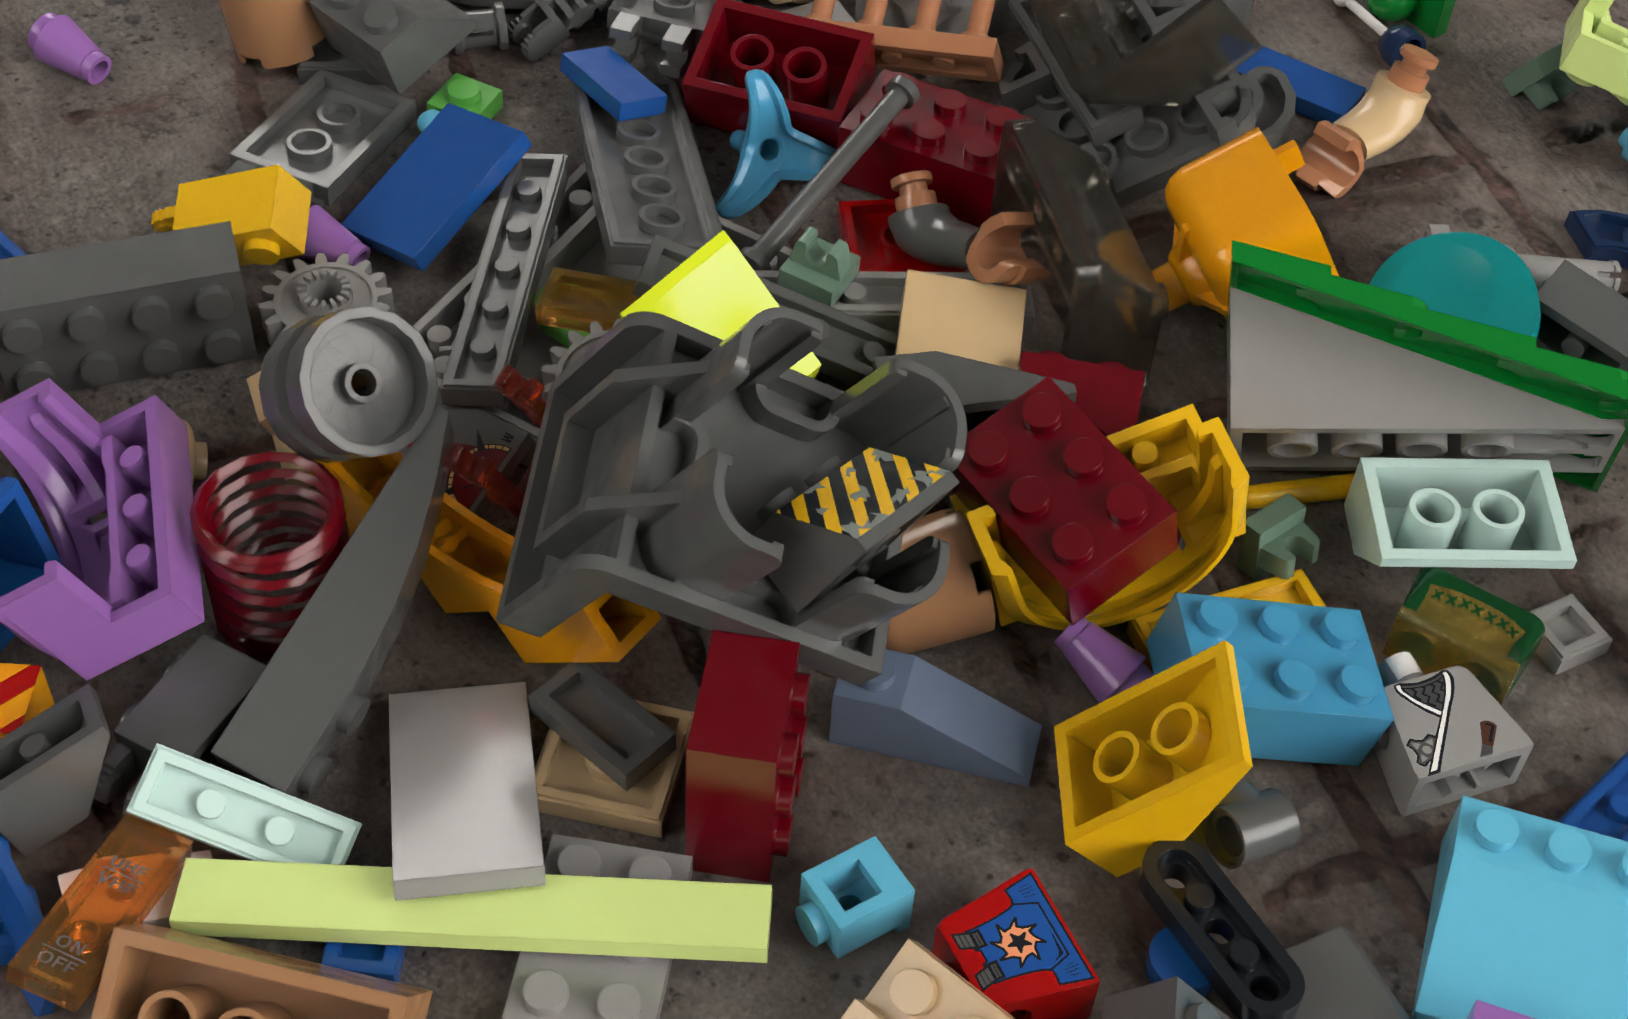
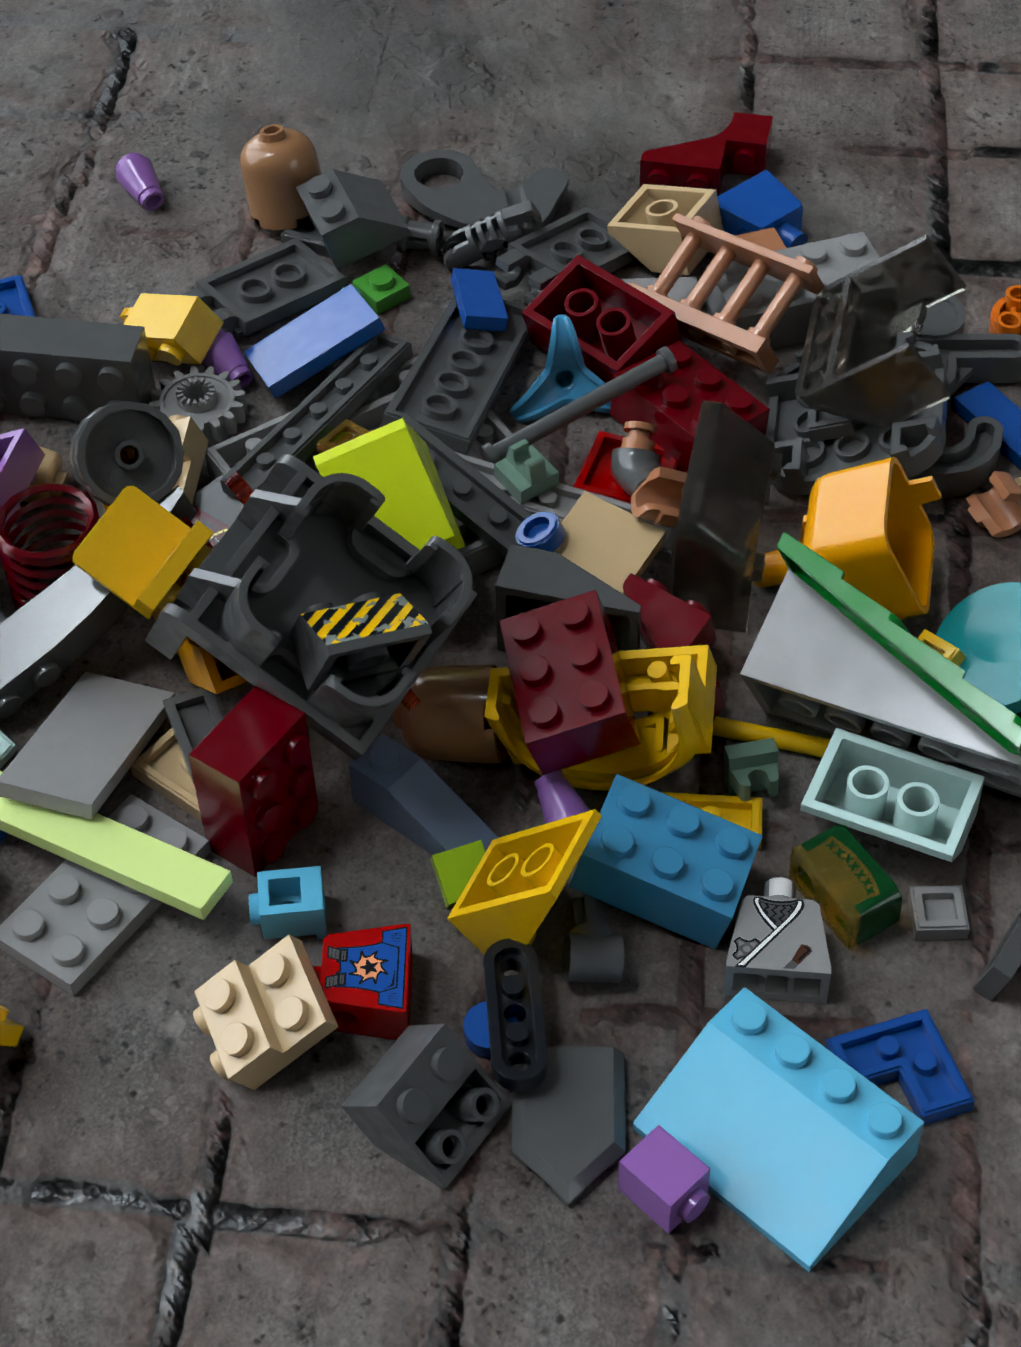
camera: 30 degrees right, 0 degrees up
none -> yellow bracket [73,486,214,620]
none -> lime tile [430,840,485,908]
none -> blue tile [515,512,566,552]

